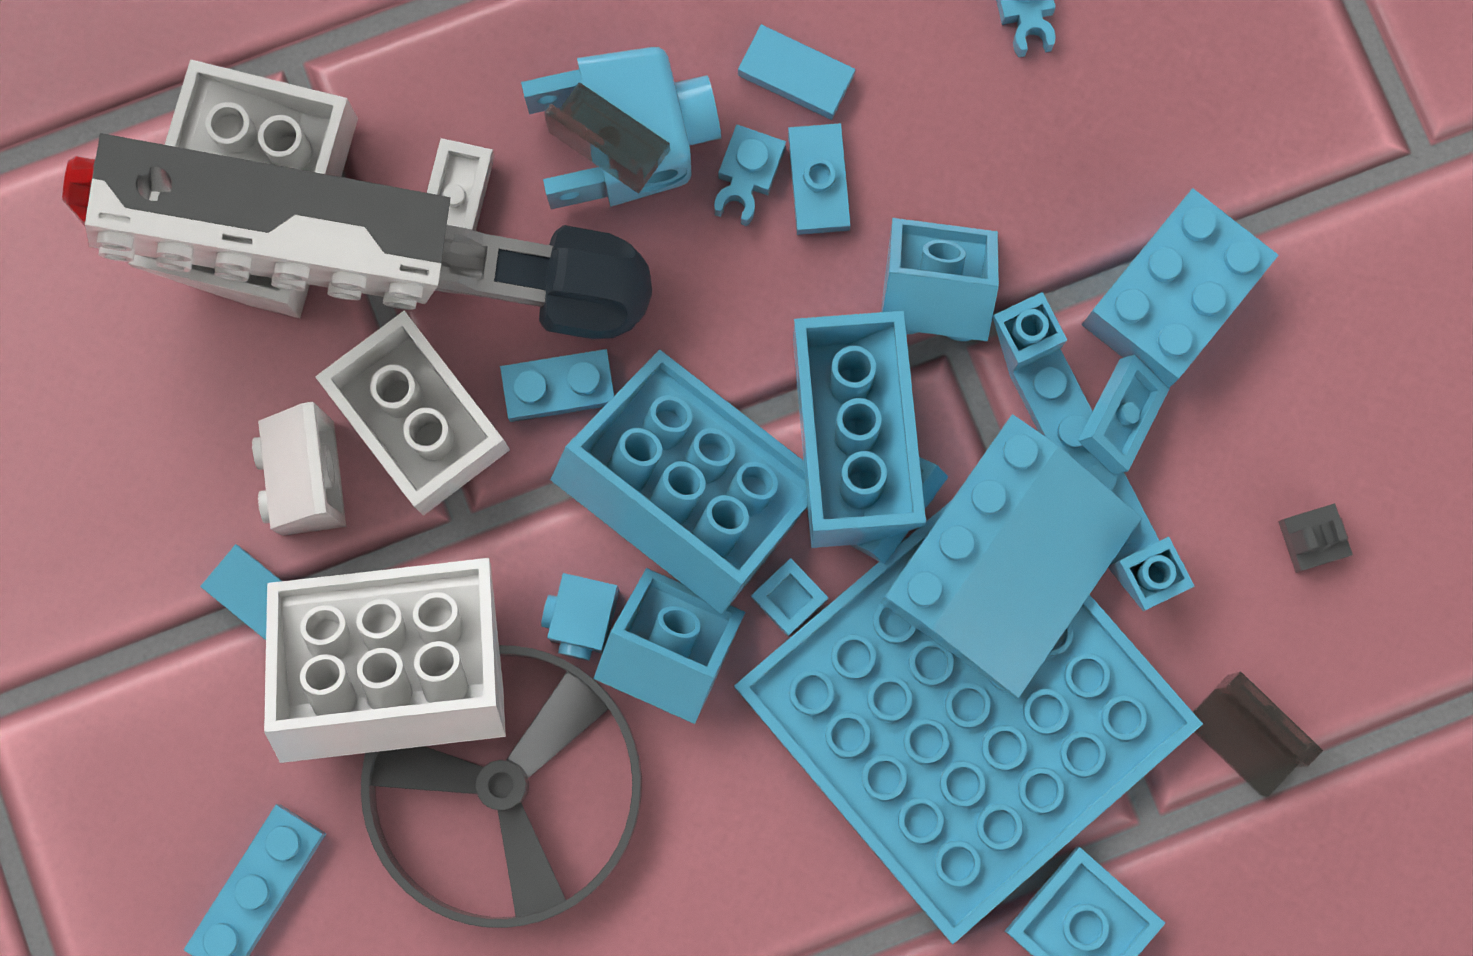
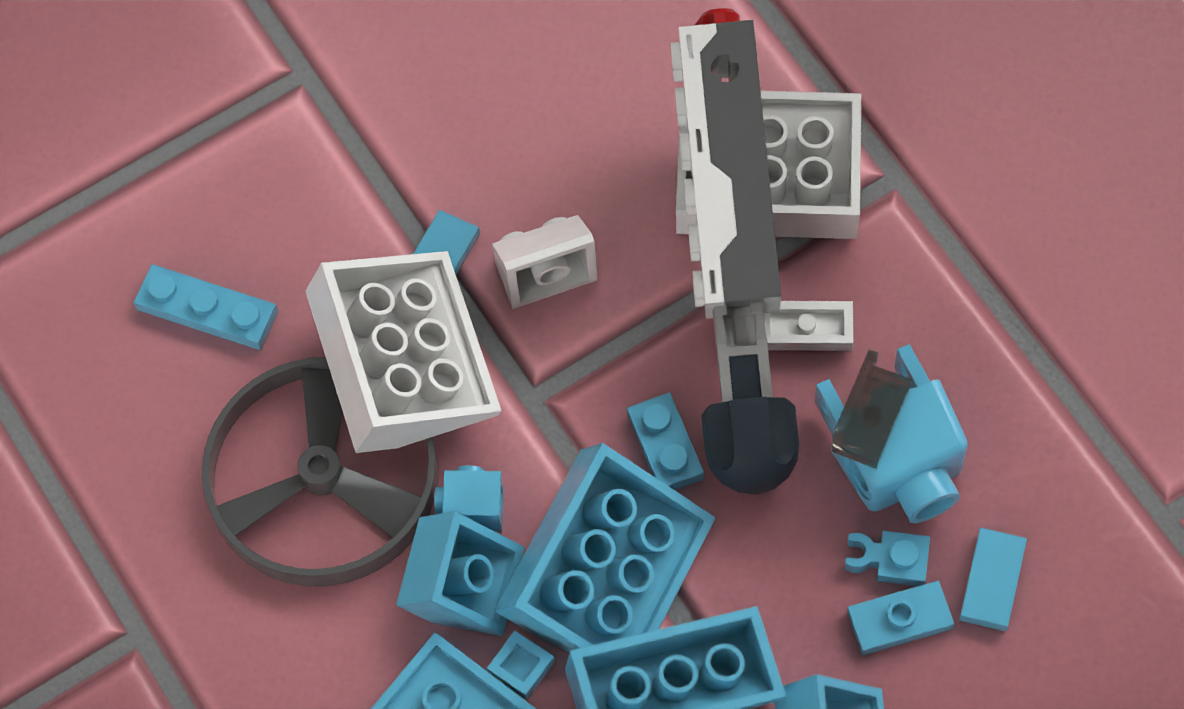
camera: 85 degrees right, 15 degrees down
white brick [315,311,510,516] -> none

